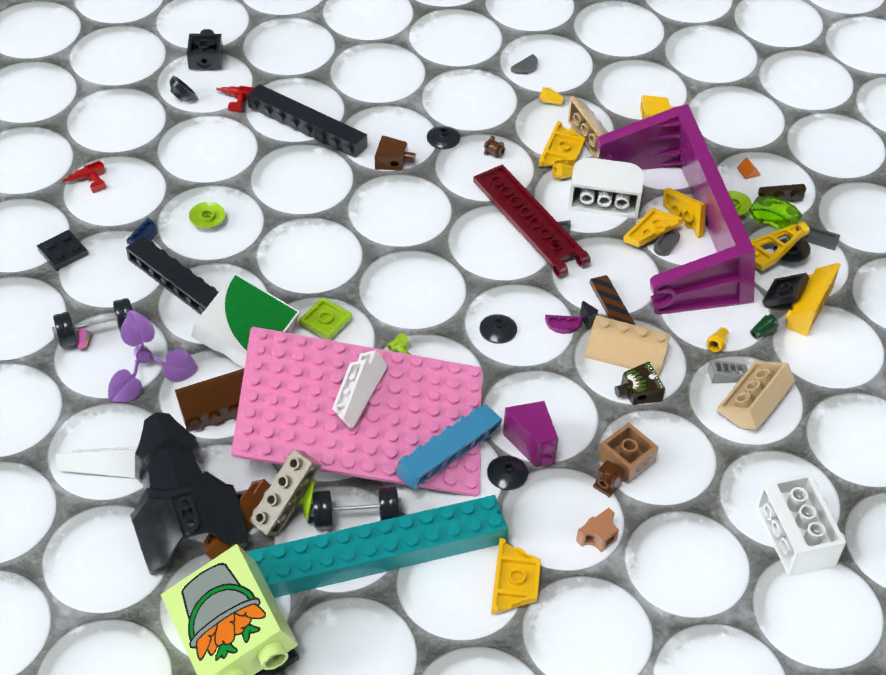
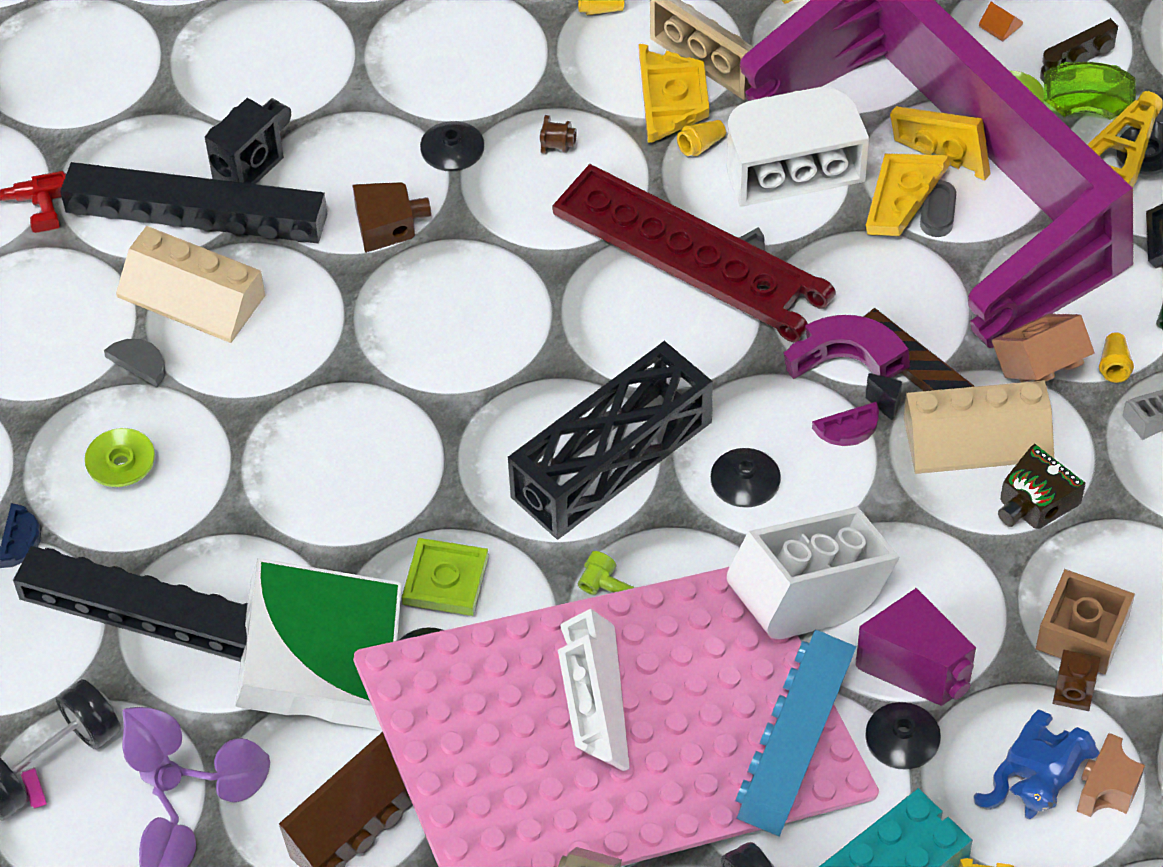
camera: 20 degrees left, 5 degrees up
none -> dark grey tile [104,339,164,387]
none -> slope [116,226,265,343]
none -> black brick [204,97,291,184]
none -> black piece [508,340,713,540]
none -> white brick [727,507,900,639]
none -> magenta arch [783,315,910,379]
none -> blue animal [973,709,1100,820]
none -> nougat brick [991,314,1095,382]

